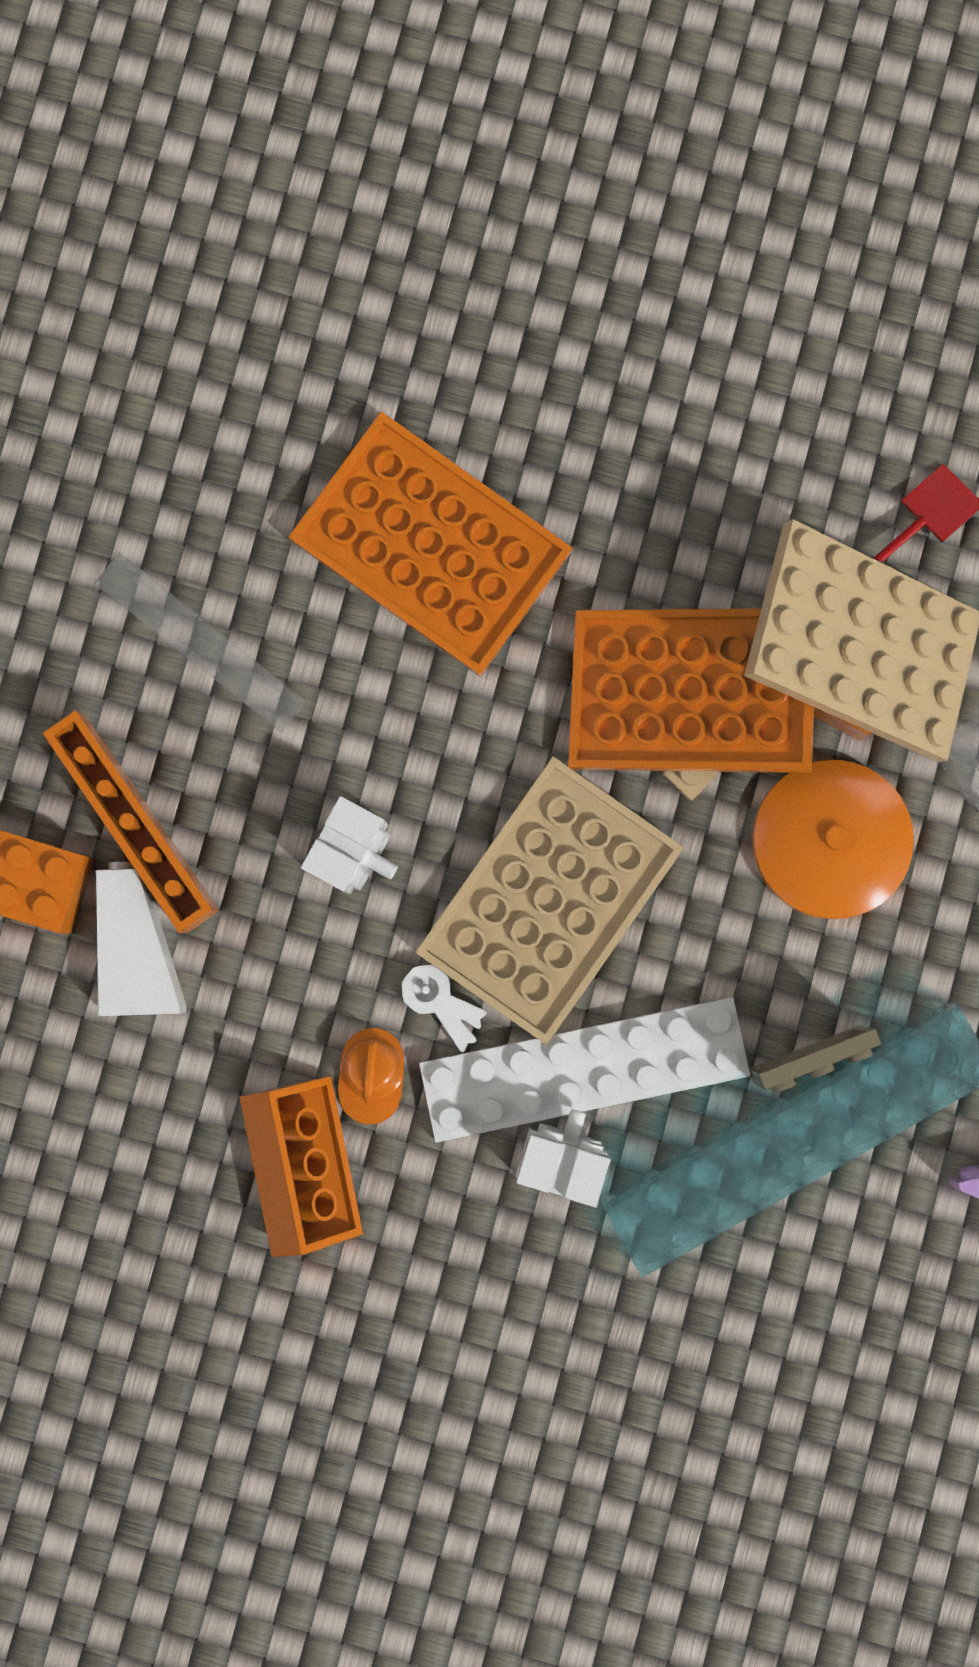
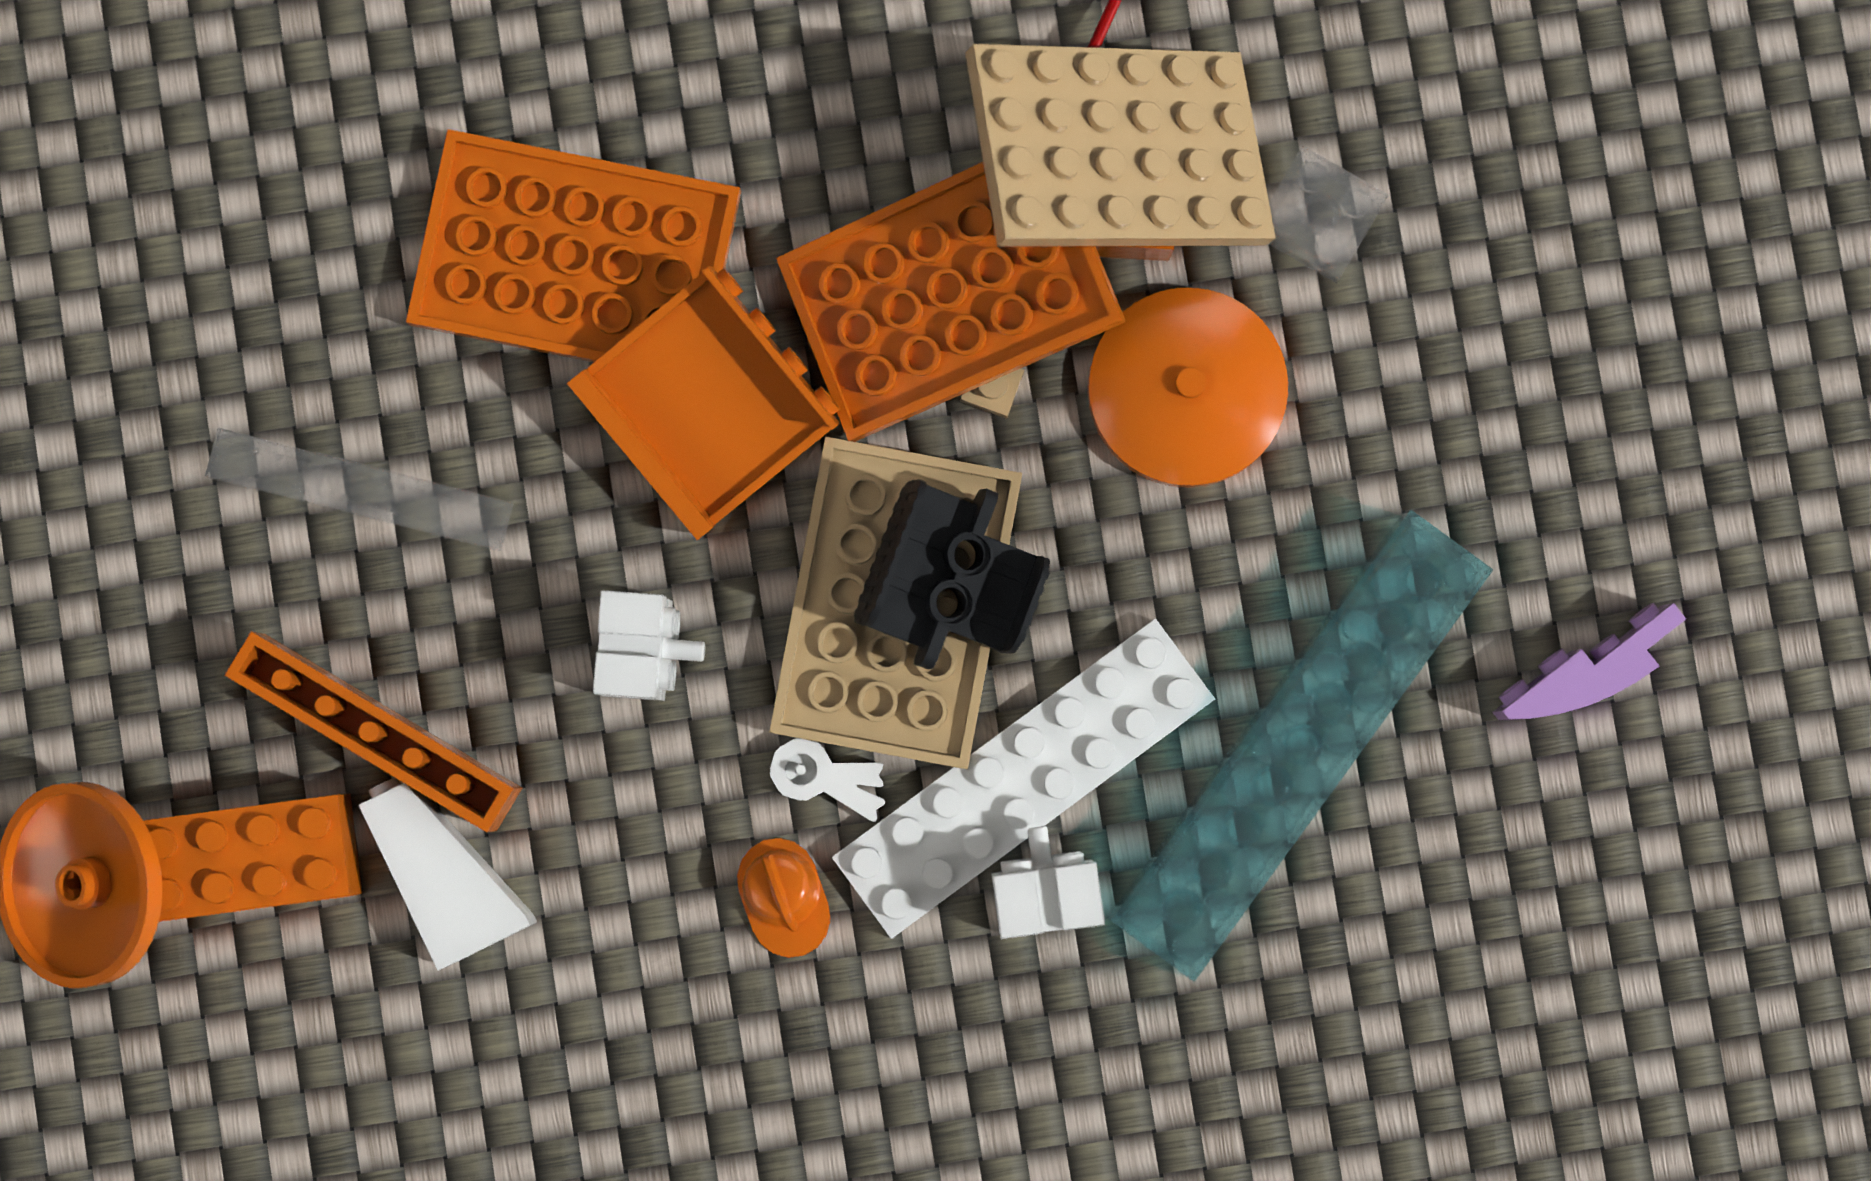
camera: 30 degrees left, 0 degrees up
orange slope [239,1076,363,1257] -> none
dark tan plate [749,1026,881,1093] -> none
none -> orange panel [566,266,840,540]
none -> black piece [854,479,1050,670]

